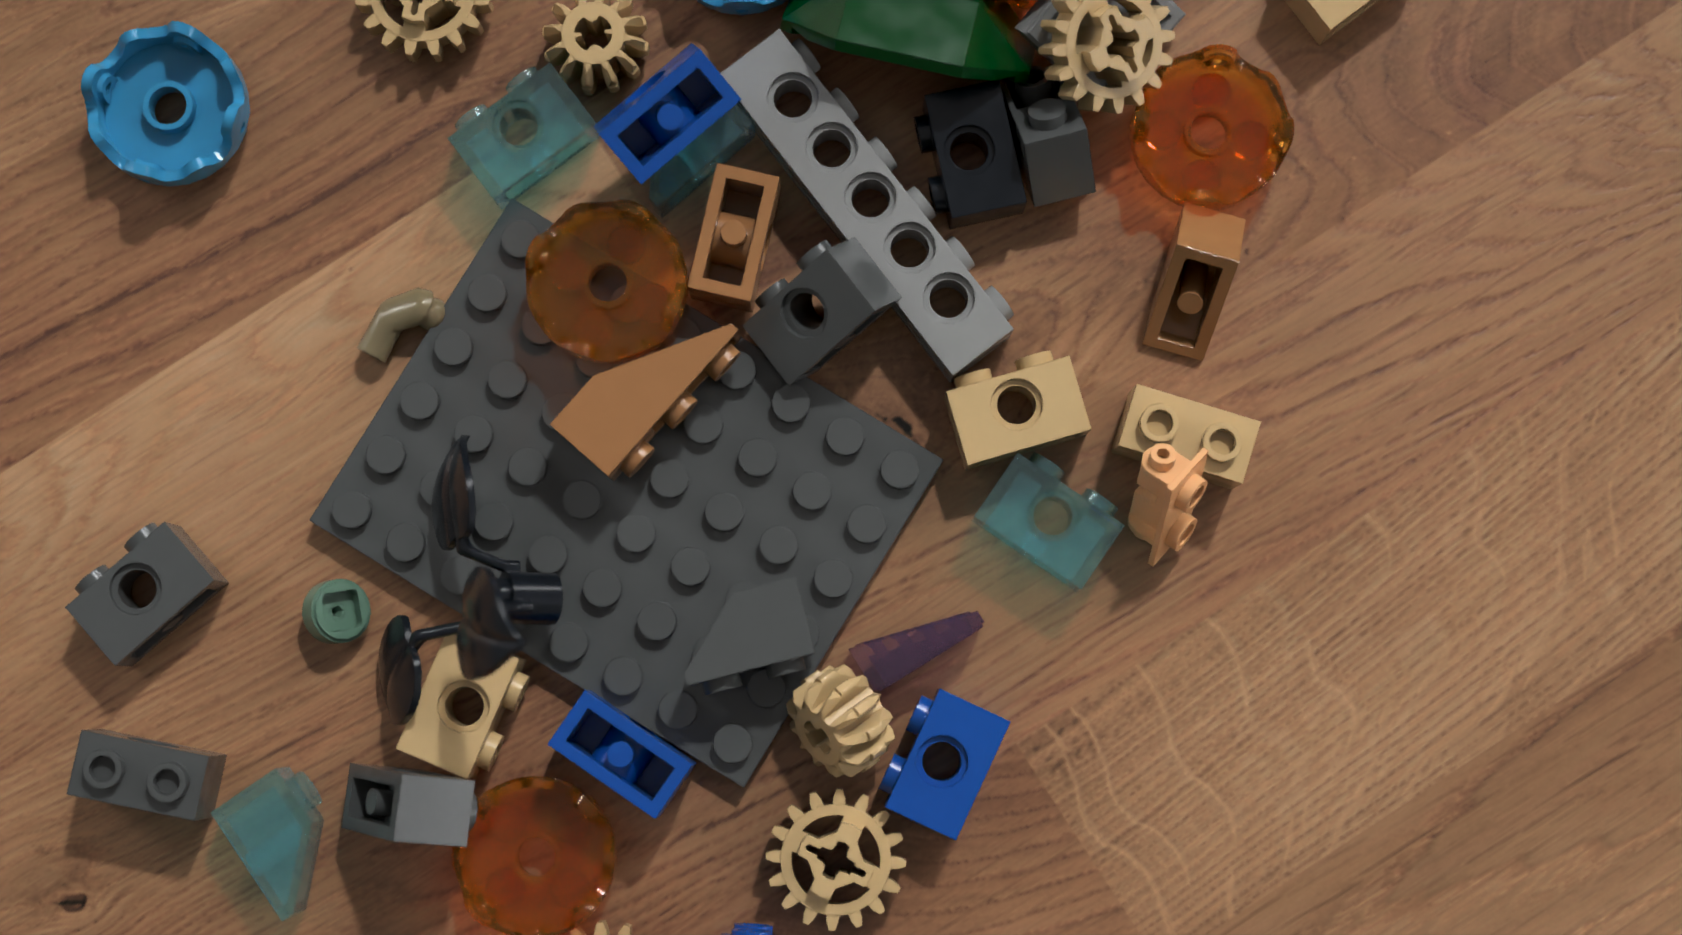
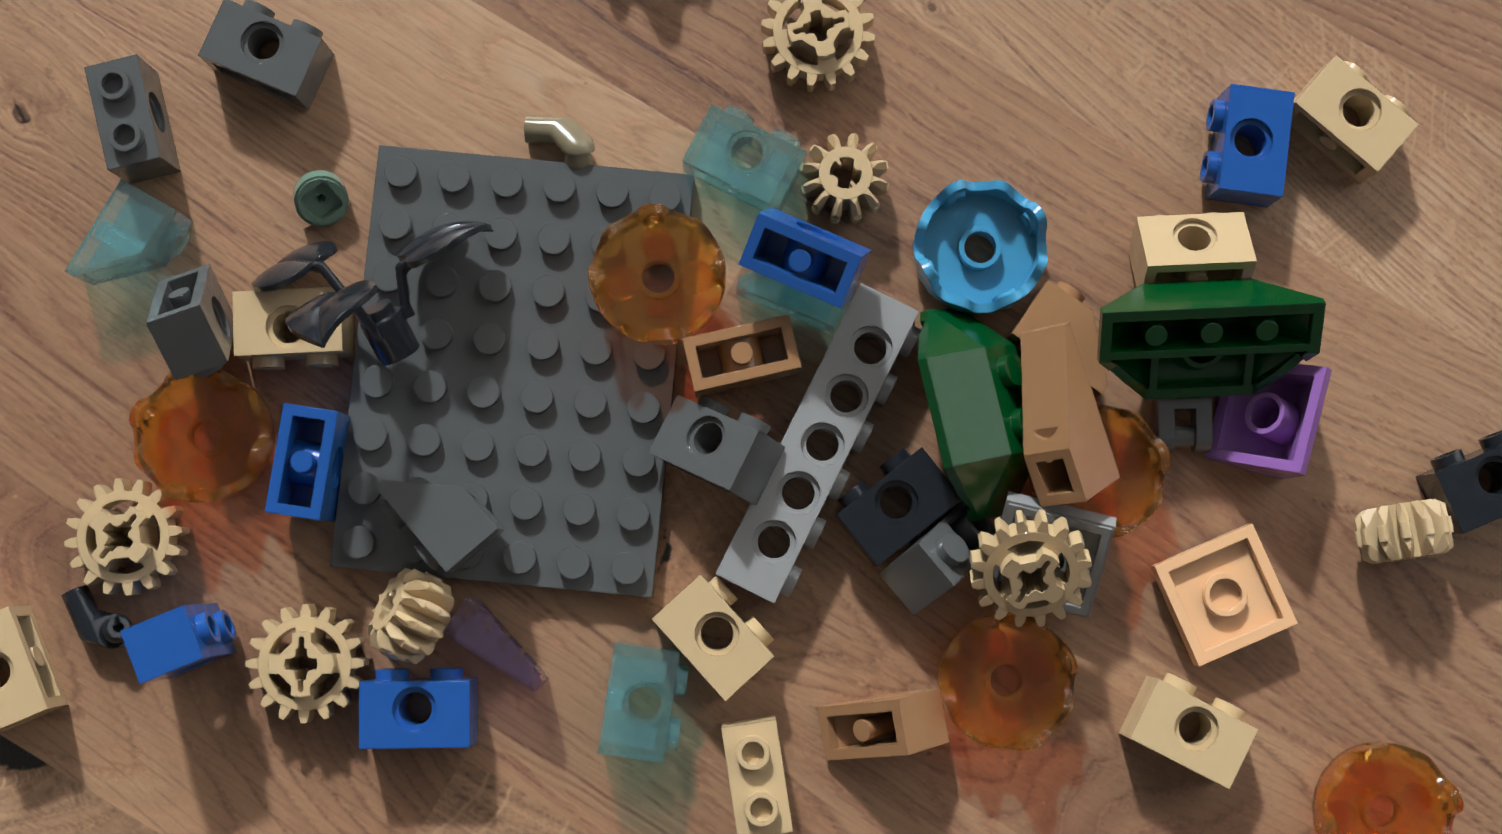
camera: 60 degrees right, 0 degrees up
medium nougat slope [550,324,741,481] -> none
light nougat hinge [1127,443,1209,566] -> none

